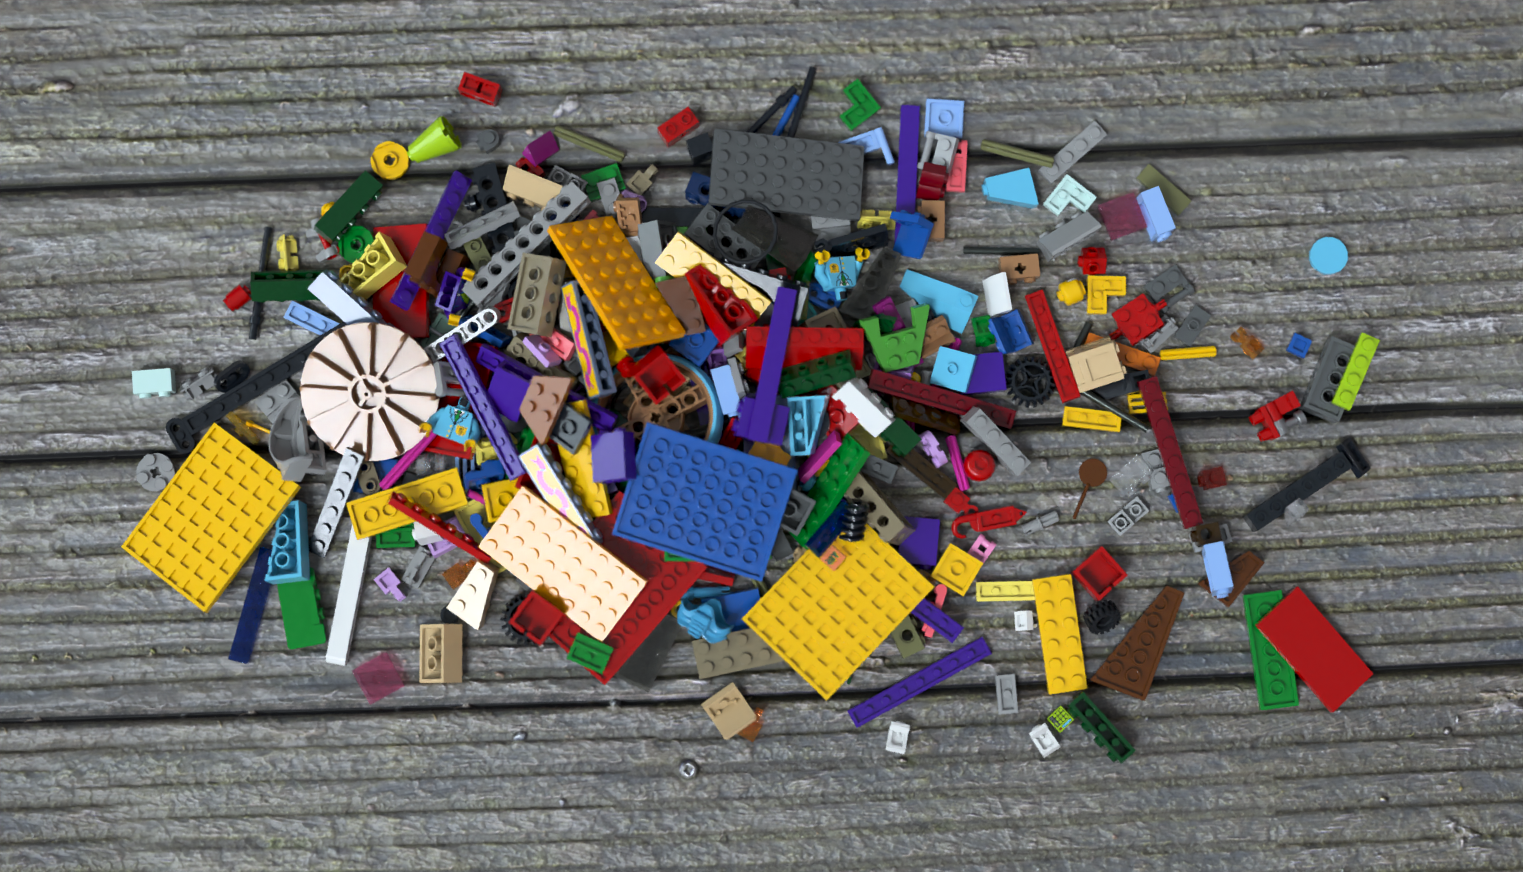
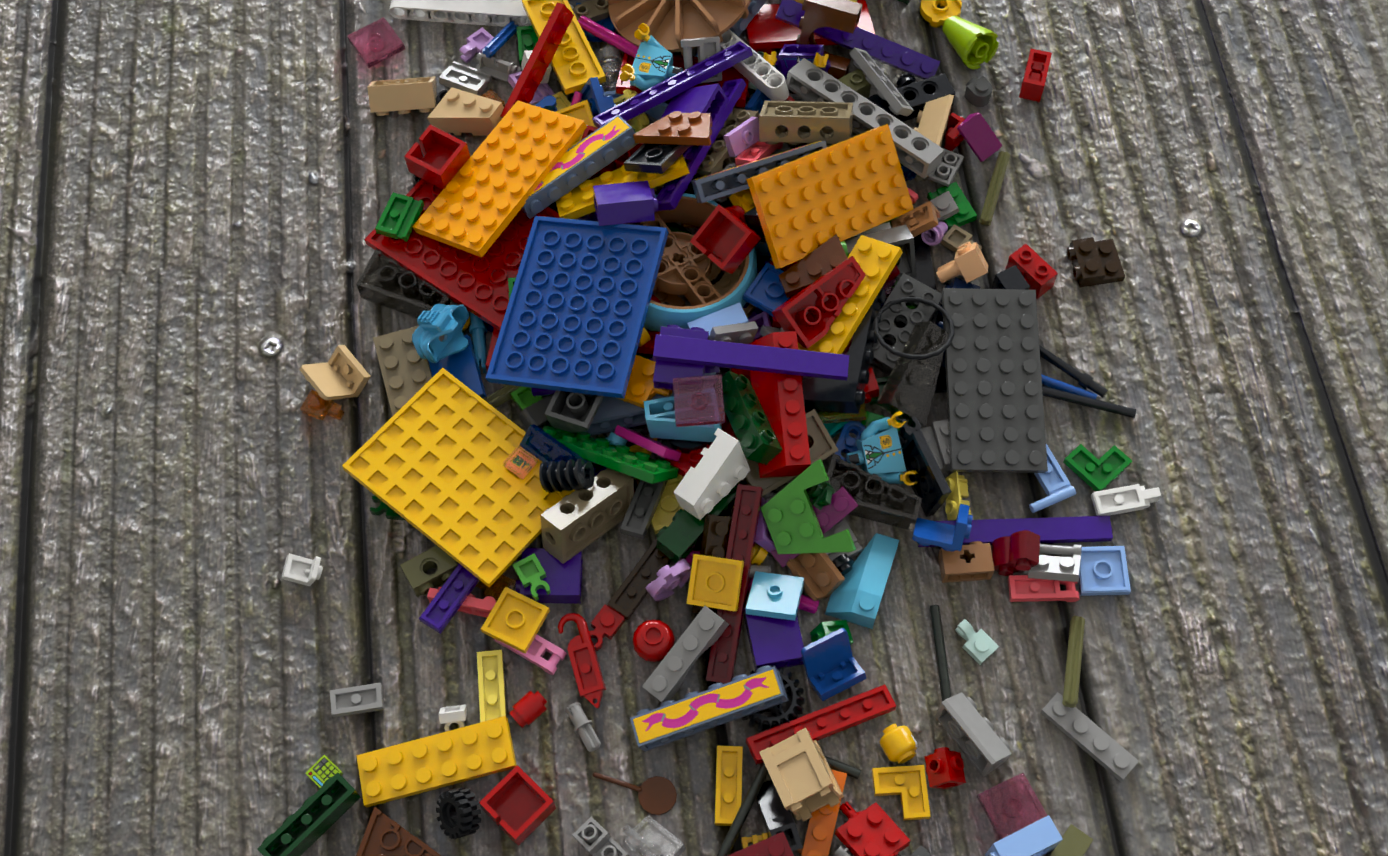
camera: 90 degrees right, 20 degrees down
dark purple tile [847,637,992,728] -> none
dark pink axle [945,435,970,491] -> none
medium azure slope [981,168,1039,209] -> none
white slope [982,272,1012,318] -> none
medium nougat brick [998,254,1040,285] -> none
white bracket [1029,723,1060,758] -> none
light aqua plate [1043,174,1097,216] -> none
none -> light grey plate [439,61,492,95]
none -> blue axle [482,21,519,58]
none -> red brick [509,691,547,728]
none -> bright green plate [512,553,551,601]
none -> brick [630,666,789,752]
none -> clear pink plate [673,375,725,427]
none -> yellow plate [686,554,744,611]
none -> light nougat brick [936,241,989,284]
none -> light aqua plate [955,619,999,665]
none -> dark brown plate [1067,237,1125,288]
none -> white hinge [1091,484,1161,516]

